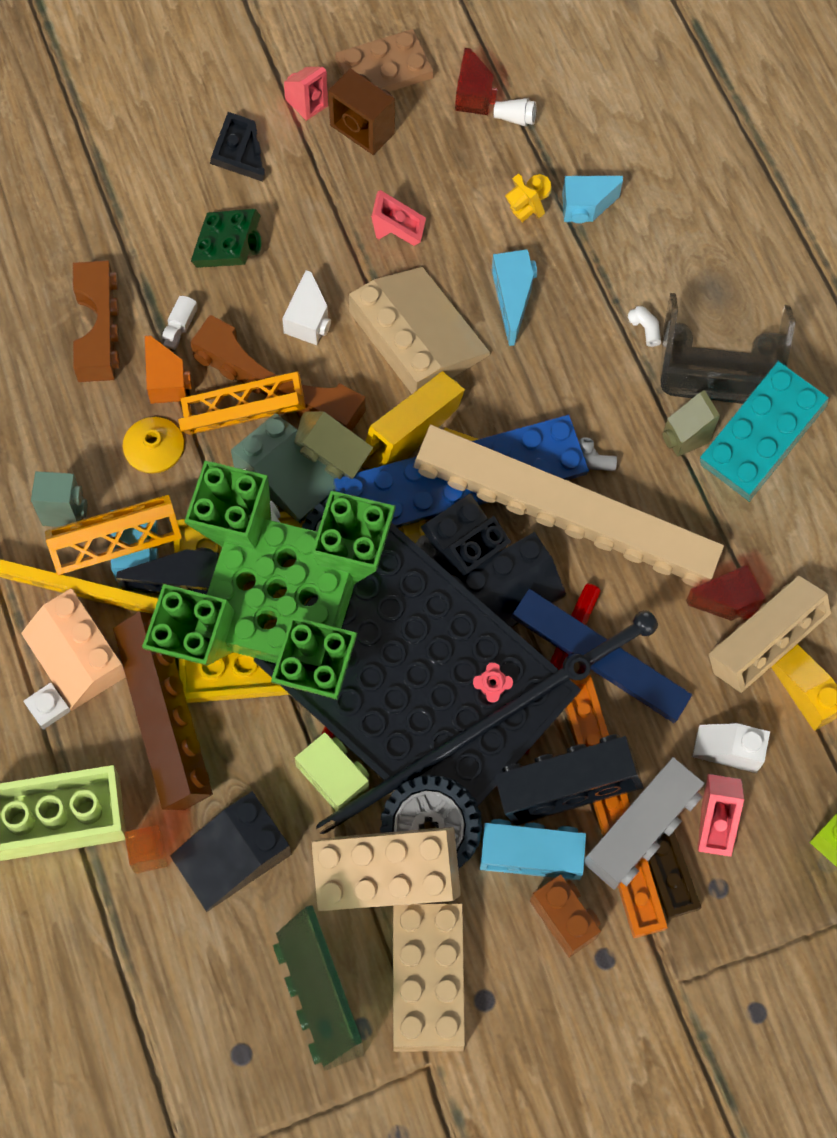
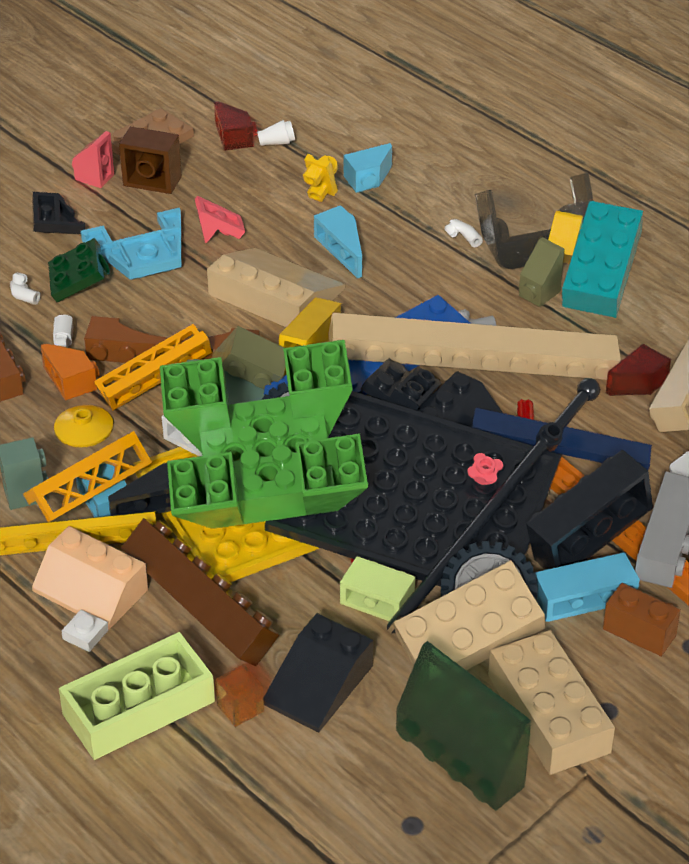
camera: 20 degrees left, 25 degrees down
white slope [282,270,331,345] -> none
none -> white arm [10,272,41,305]
none -> medium azure wing [81,208,182,280]
none -> yellow slope [548,211,583,264]

